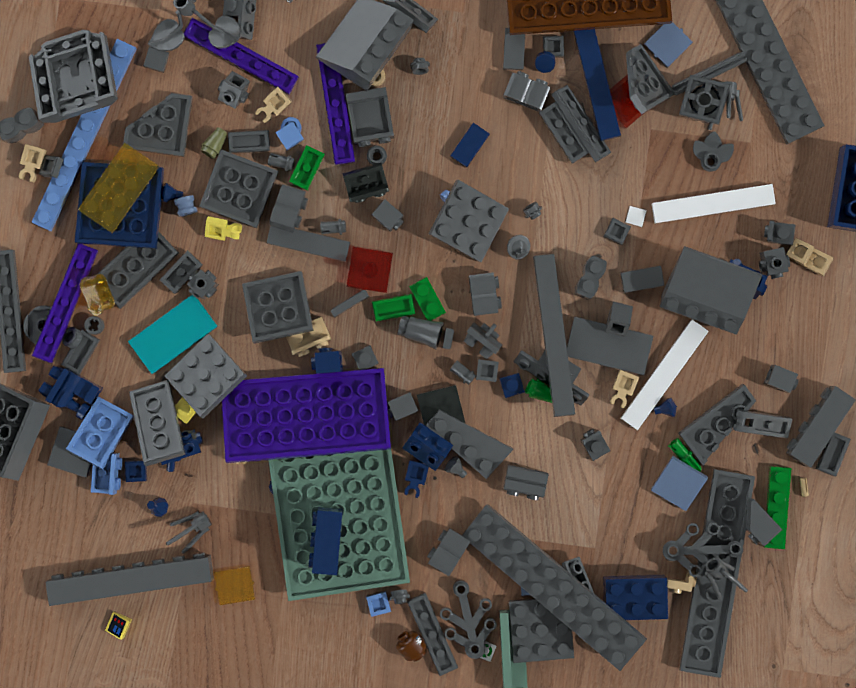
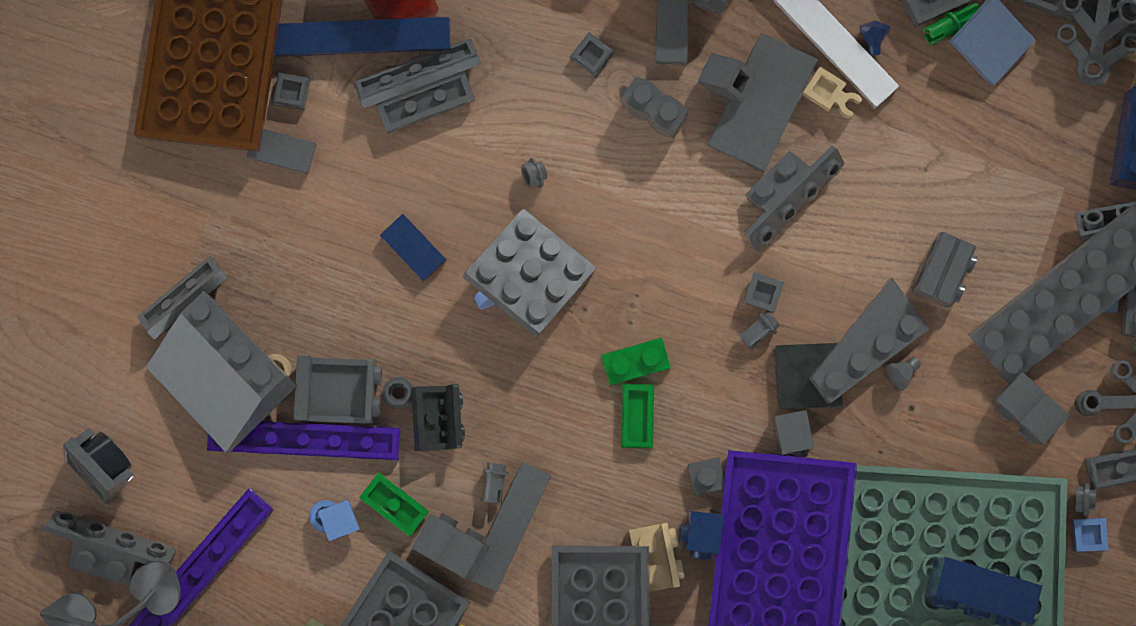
camera: 75 degrees left, 5 degrees down
dark grey brick [218,71,250,109] -> none
dark grey tile [228,130,270,153] -> none
tan plate [255,87,292,123] -> none
dark grey pin [268,153,295,172] -> none
dark grey tile [331,290,370,318] -> none
clear red tile [346,247,393,293] -> none
dark grey brick [372,199,404,232] -> none
dark grey plant [398,316,444,349] -> none
dark blue brick [402,423,453,471] -> none
dark blue plate [404,460,429,498] -> none
dark grey plate [410,58,430,75] -> none
dark grey tile [443,328,454,350] -> none
dark grey hips [464,323,503,359] -> none
dark grey brick [469,272,502,316] -> none
dark blue plate [499,373,525,398] -> none
dark grey brick [503,71,550,112] -> none
dark grey hat [507,235,530,260] -> none
green cone [525,379,552,403] -> none
dark grey tile [533,254,575,417] -> none
dark blue tile [535,51,556,73] -> none
dark grey bracket [580,429,610,461] -> none
white sticker [626,206,647,227] -> none

